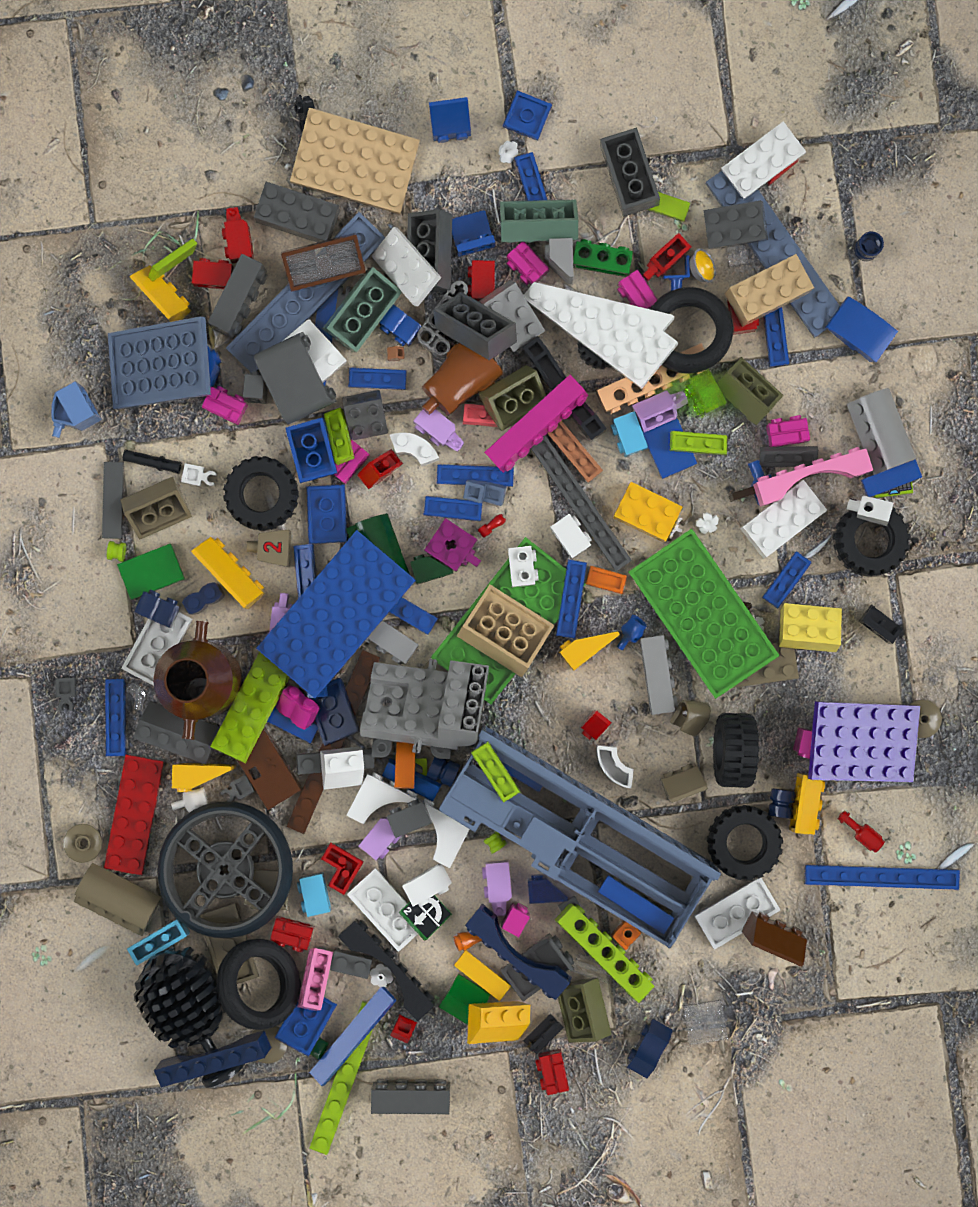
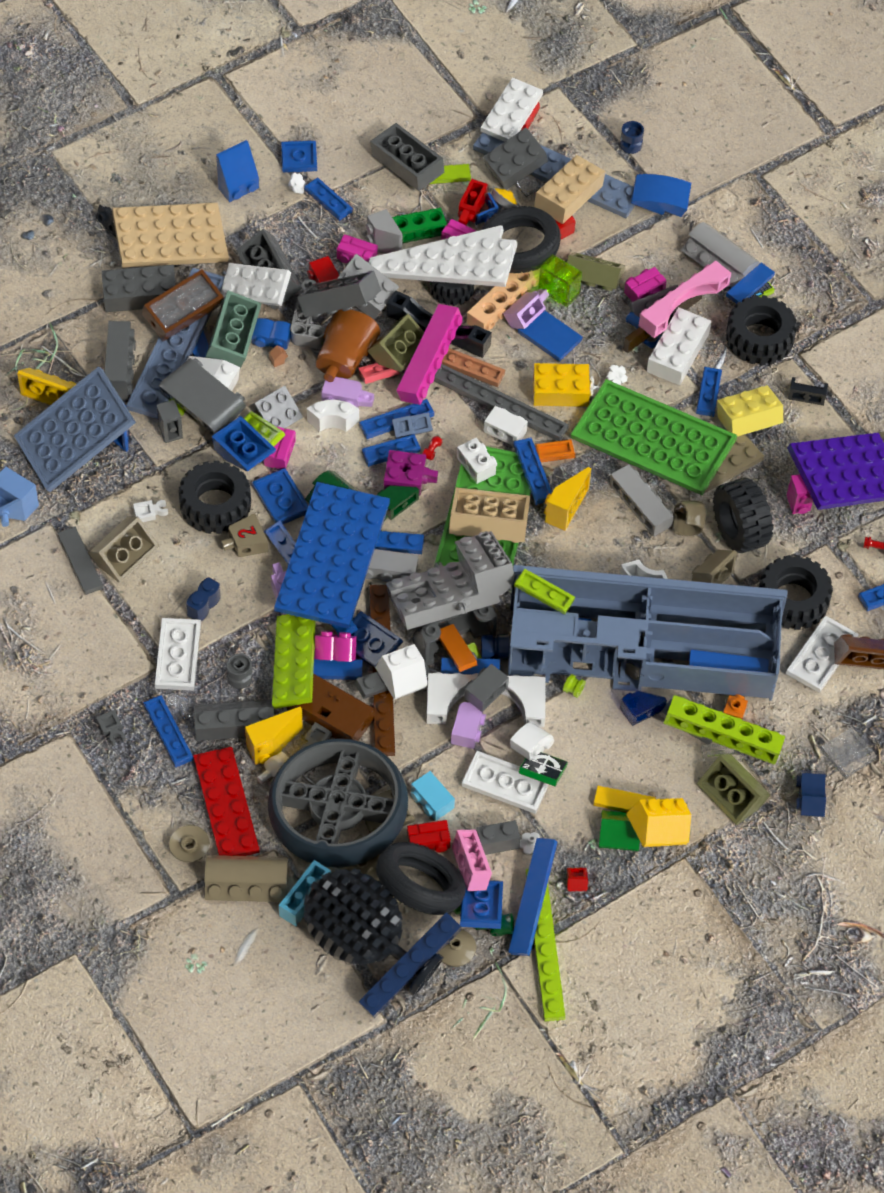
camera: 25 degrees left, 30 degrees down
lime wheel [107,541,126,562] -> none
green tile [117,543,185,600] -> none
black pin [122,449,182,474] -> none
dark blue brick [134,589,181,628] -> none
lime tile [148,239,198,281] -> none
reddish brown piece [153,621,242,740] -> none
yellow slope [191,537,265,609] -> none
red brick [192,258,234,289] -> none
dark pink brick [202,386,248,425] -> none
red hinge [222,207,254,264] -> none
red brick [321,842,364,895] -> none
black arch [338,919,435,1022] -> none
blue tile [348,368,407,390] -> none
red slope [357,449,403,489] -> none
dark grey brick [371,1079,450,1115] -> none
blue bracket [452,210,495,257] -> none
orange cone [453,932,482,951] -> none
dark blue arch [465,904,572,1000] -> none
lavender hinge [482,860,512,916] -> none
sand green brick [500,199,579,243] -> none
dark grey bracket [500,933,574,1002] -> none
dark pink brick [501,902,530,937] -> none
black hinge [523,1013,564,1055] -> none
red brick [535,1049,569,1095] -> none
red slope [580,710,612,740] -> none
medium azure brick [610,411,648,457] -> none
blue piece [617,614,647,650] -> none
lime tile [670,431,727,455] -> none
blue tile [763,307,789,367] -> none
dark blue wheel [768,788,796,819] -> none
yellow slope [789,773,825,835] -> none
white torso [847,496,894,526] -> none

